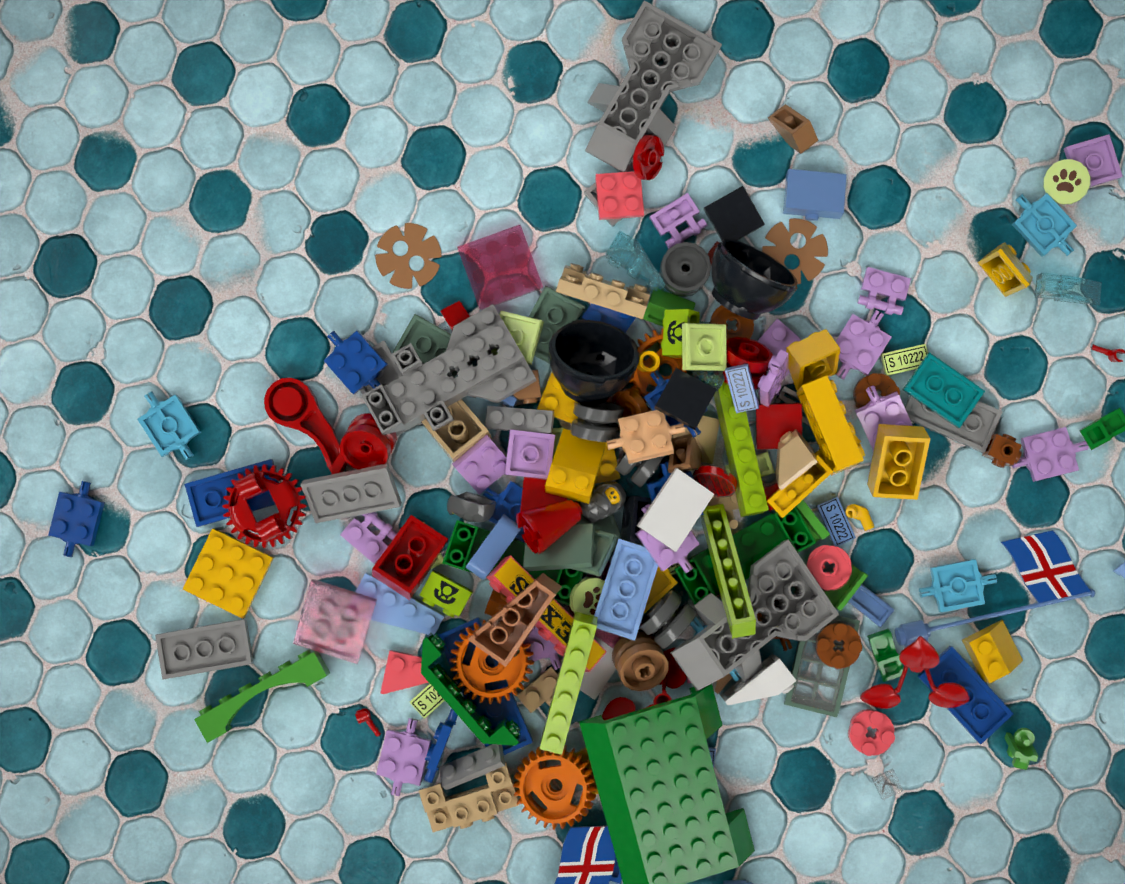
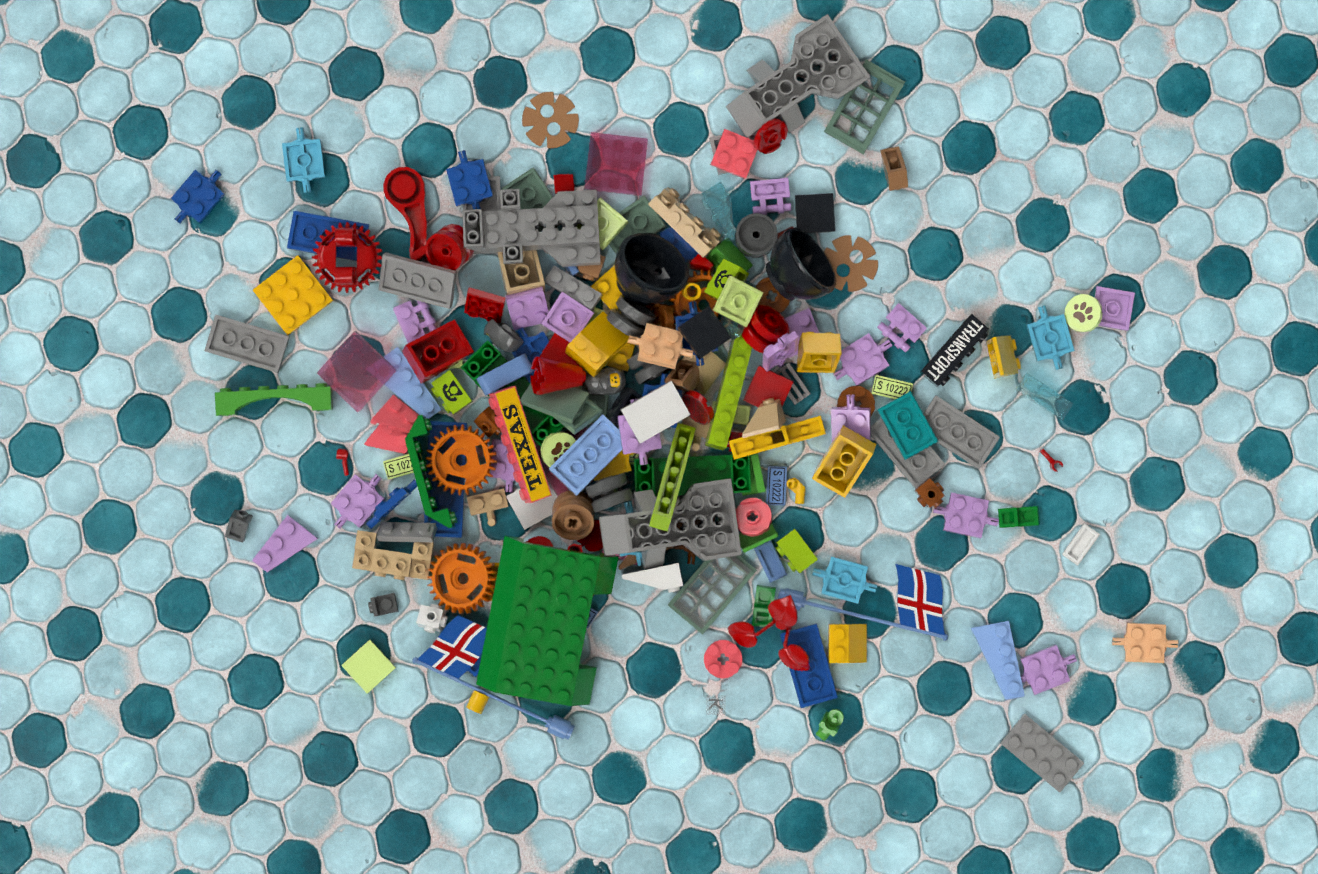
camera: 25 degrees right, 0 degrees up
nougat wedge [468,573,562,667] -> none
lime brick [540,611,598,755] -> none
medium blue tile [725,363,759,413] -> none
medium blue container [783,169,847,221] -> none
yellow brick [796,376,865,476] -> none
dark orange plate [815,623,862,669] -> none
none -> dark grey bracket [225,510,253,543]
none -> lavender wing [252,515,318,572]
none -> dark grey bracket [368,593,398,617]
none -> coral wing [370,395,419,433]
none -> white brick [416,604,447,633]
none -> red tile [464,287,506,323]
none -> red slope [689,254,713,272]
none -> lime brick [776,529,818,573]
none -> sand green piece [824,59,905,154]
none -> black brick [920,314,989,387]
none -> light grey plate [923,395,1000,469]

